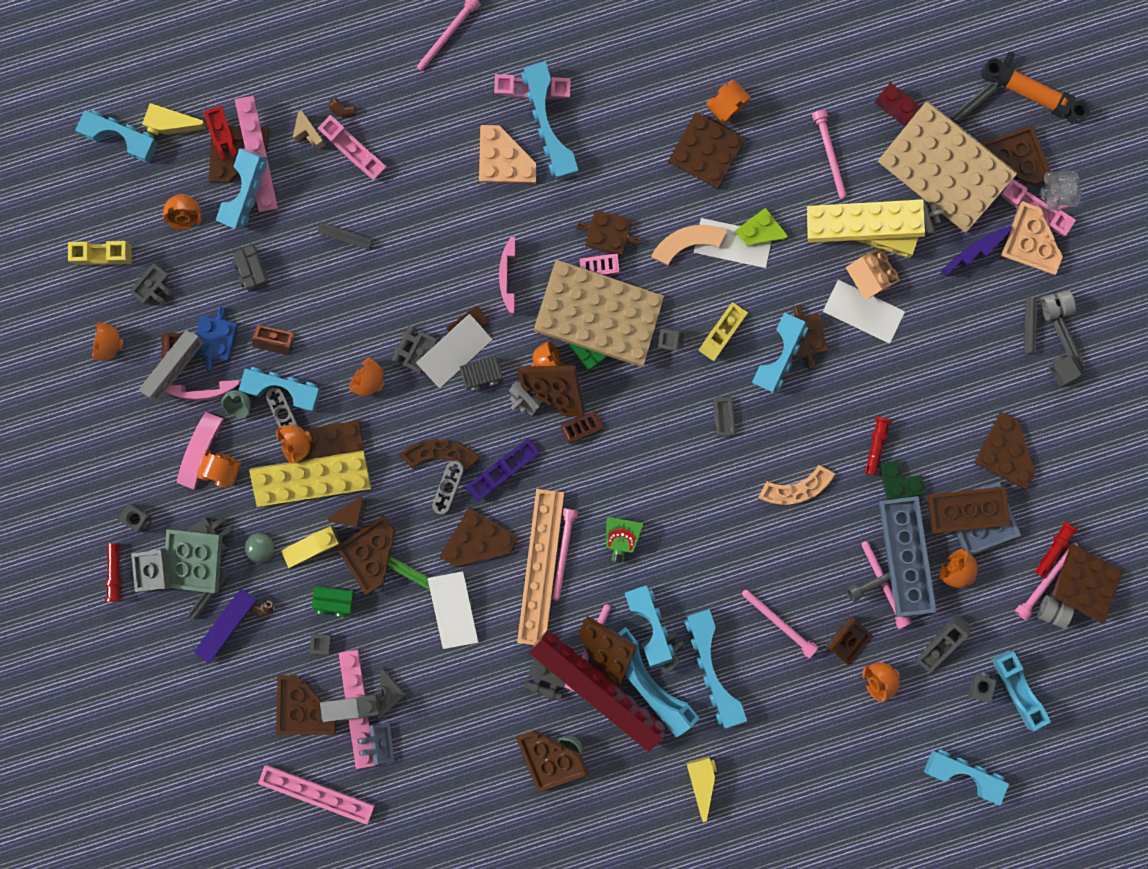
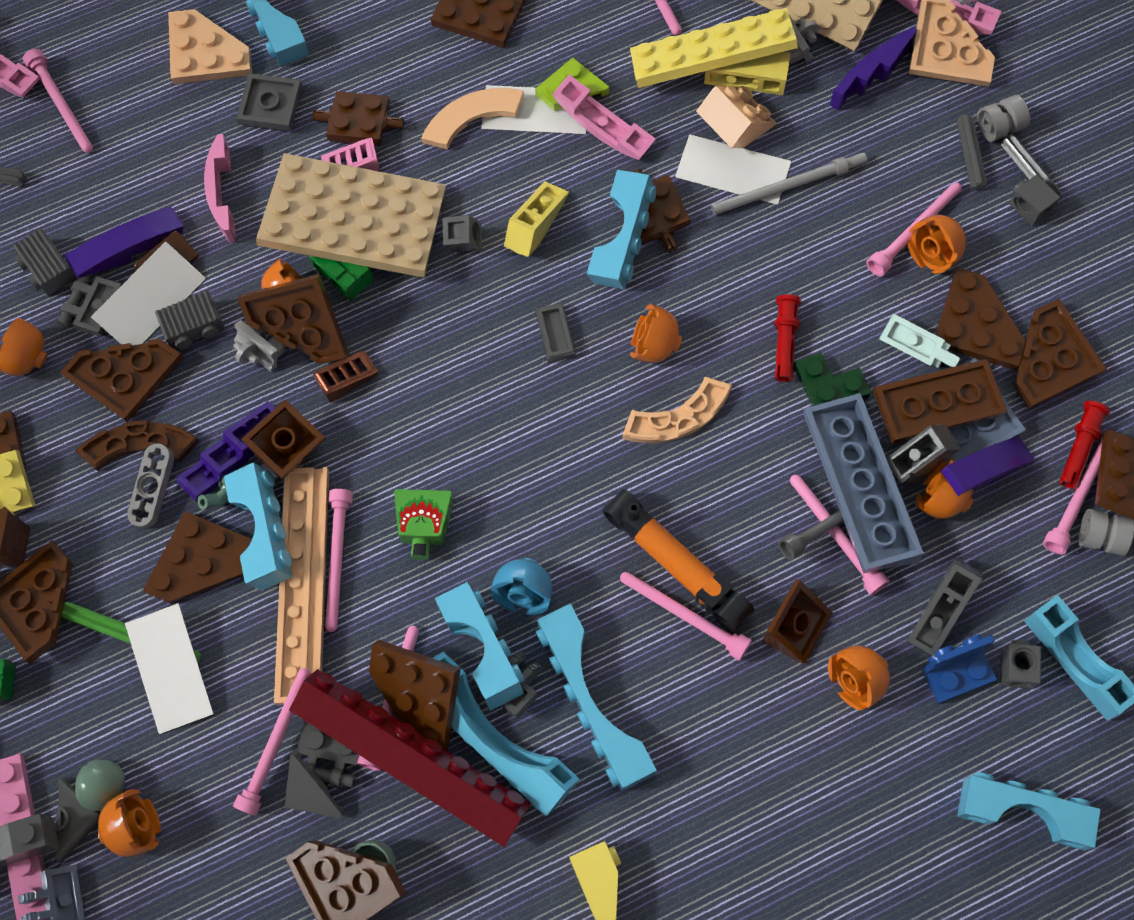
camera: 10 degrees left, 15 degrees down
none -> dark grey brick [13,228,77,296]
none -> bright pink piece [23,49,93,153]
none -> reddish brown plate [60,338,183,422]
none -> dark purple slope [66,206,184,279]
none -> sand green hair [75,760,125,811]
none -> orange cylinder [98,789,161,857]
none -> sand green arm [198,478,228,510]
none -> medium azure arch [224,462,293,590]
none -> bright pink piece [233,668,310,816]
none -> dark grey plate [236,73,302,131]
none -> reddish brown slope [242,400,326,479]
none -> dark grey tile [285,750,345,819]
none -> dark azure cylinder [490,558,553,615]
none -> bright pink slope [552,74,656,160]
none -> piece [602,489,755,633]
none -> orange cylinder [630,304,682,363]
none -> light grey bar [711,152,868,215]
none -> bright pink piece [866,182,962,277]
none -> light aqua hinge [879,314,961,368]
none -> dark grey brick [886,425,960,484]
none -> orange cylinder [908,215,966,274]
none -> blue bracket [922,634,997,704]
none -> dark purple slope [941,436,1035,496]
none -> reddish brown plate [1014,299,1107,410]

